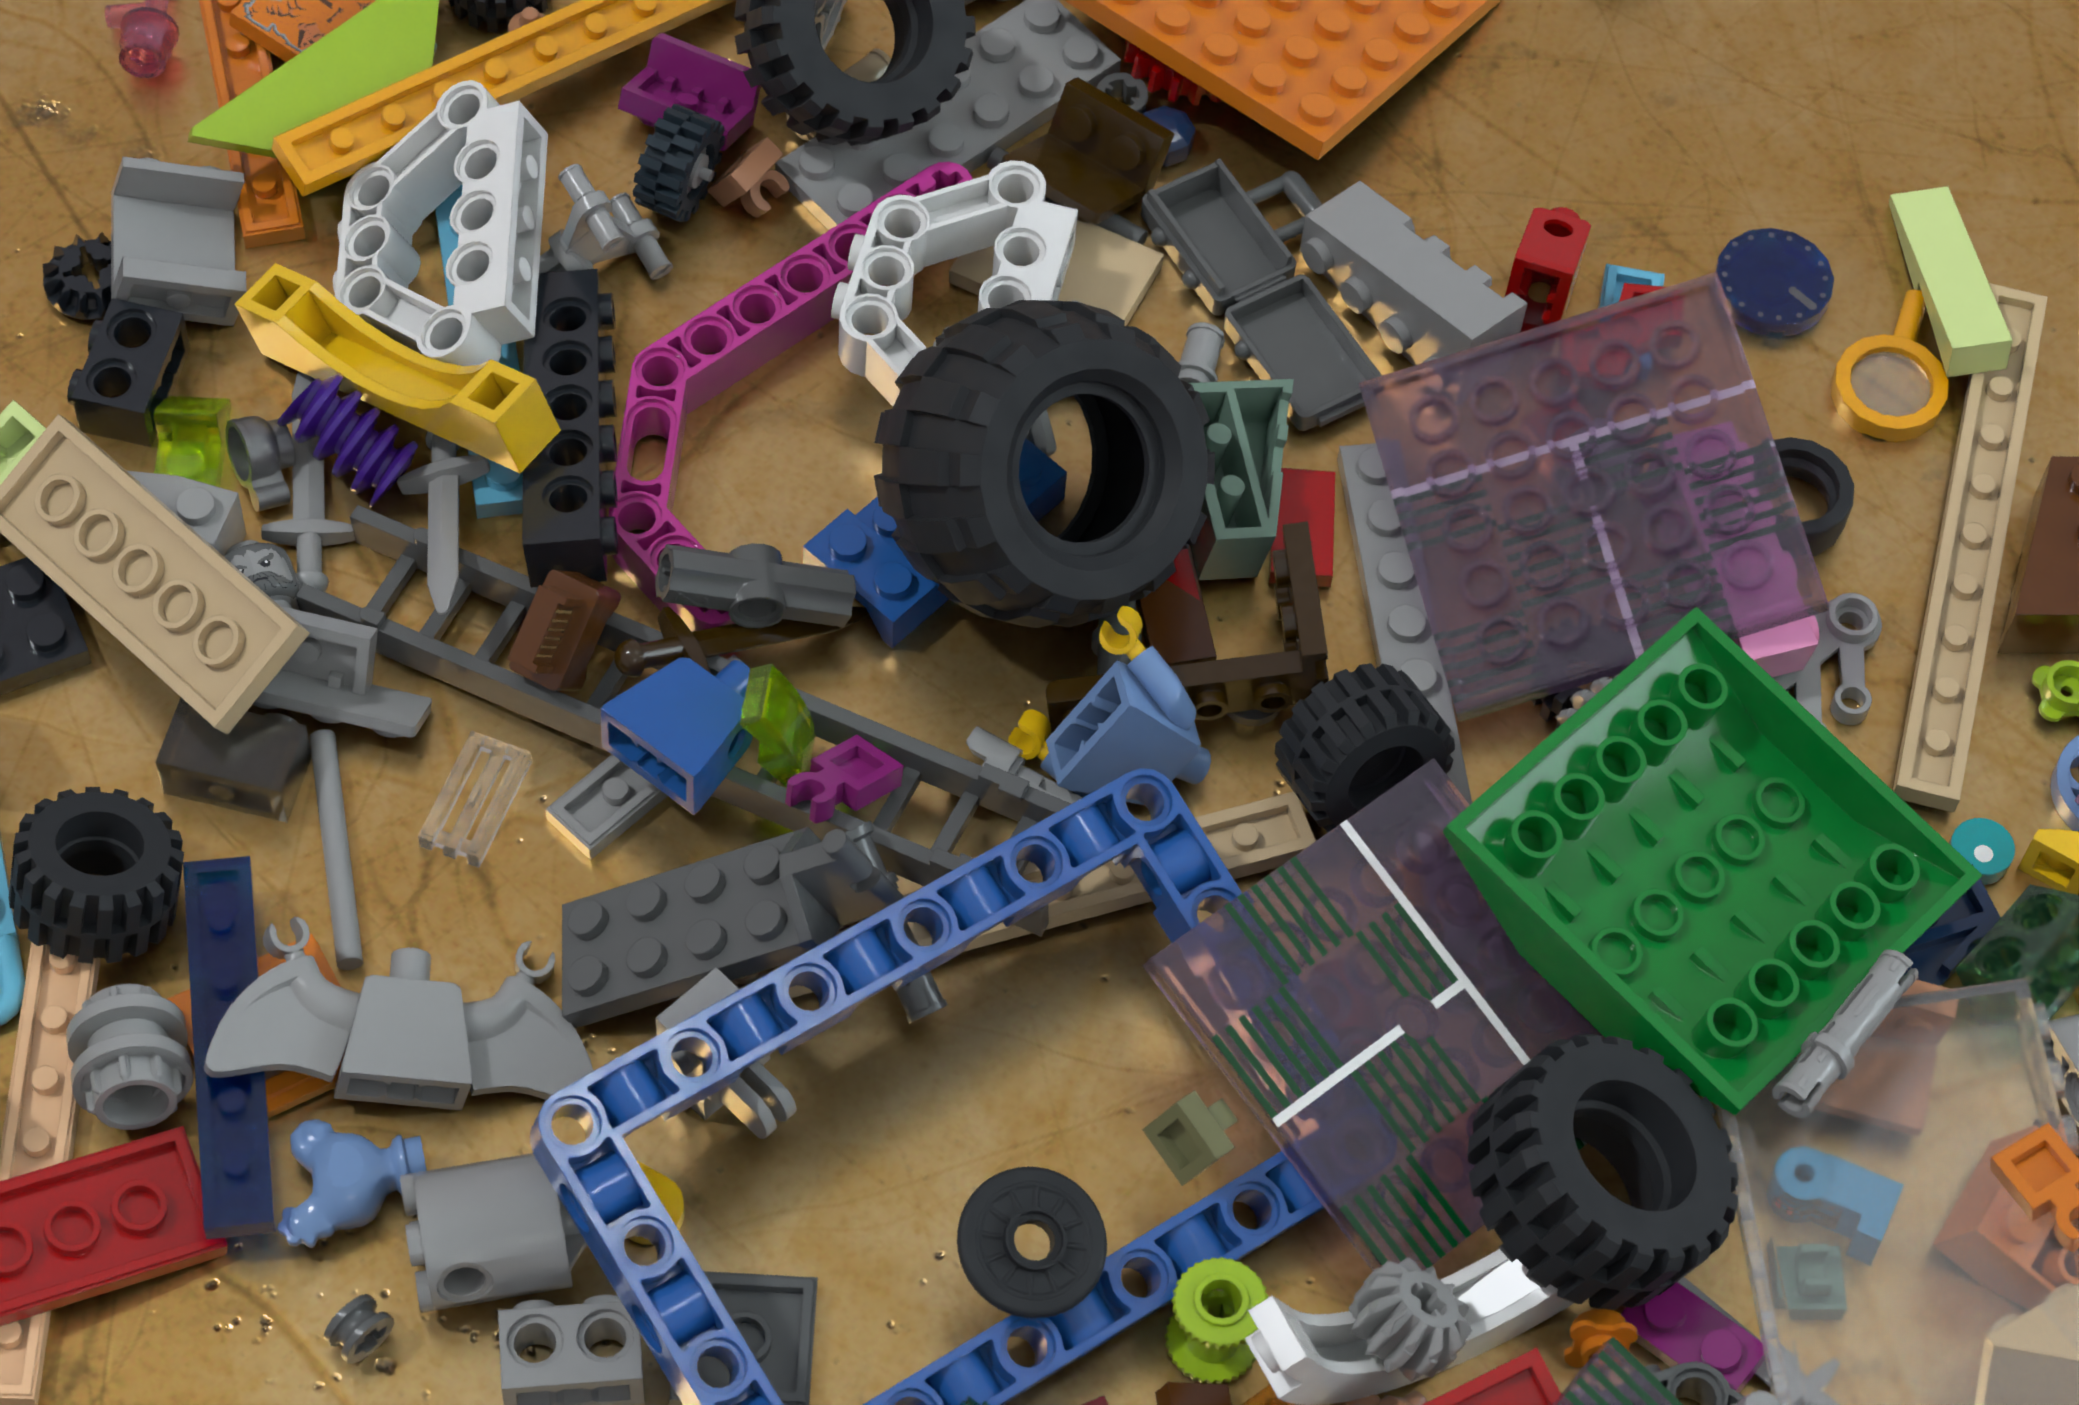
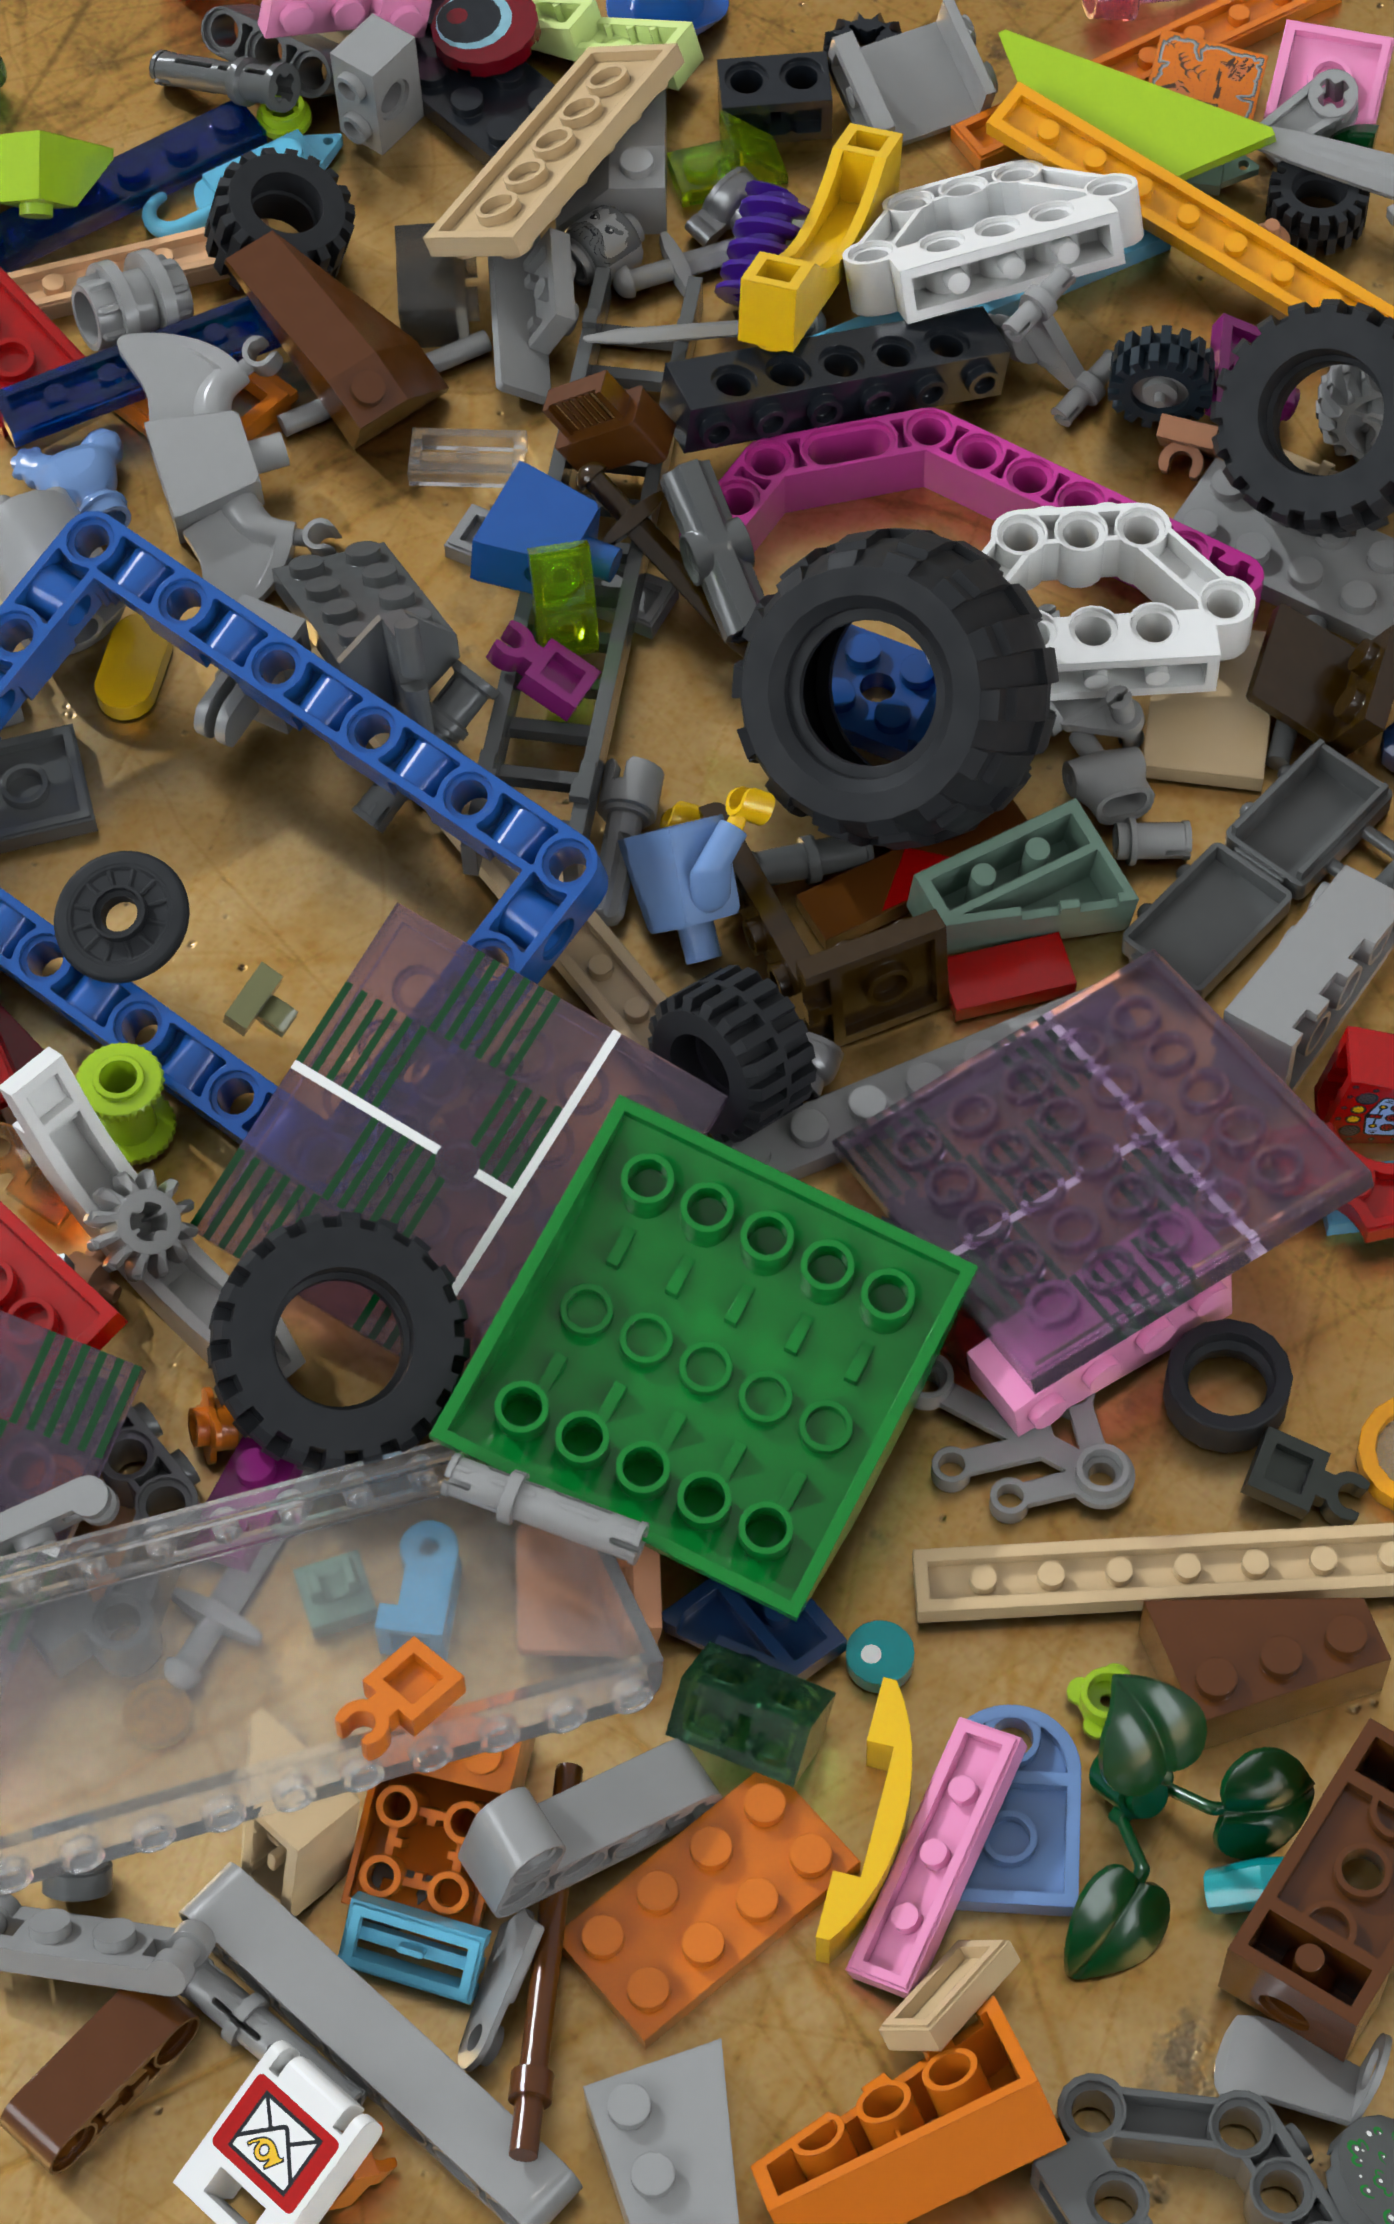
camera: 80 degrees right, 0 degrees up
none -> reddish brown wedge [224,230,449,450]
none -> pearl dark grey plate [1240,1426,1370,1526]

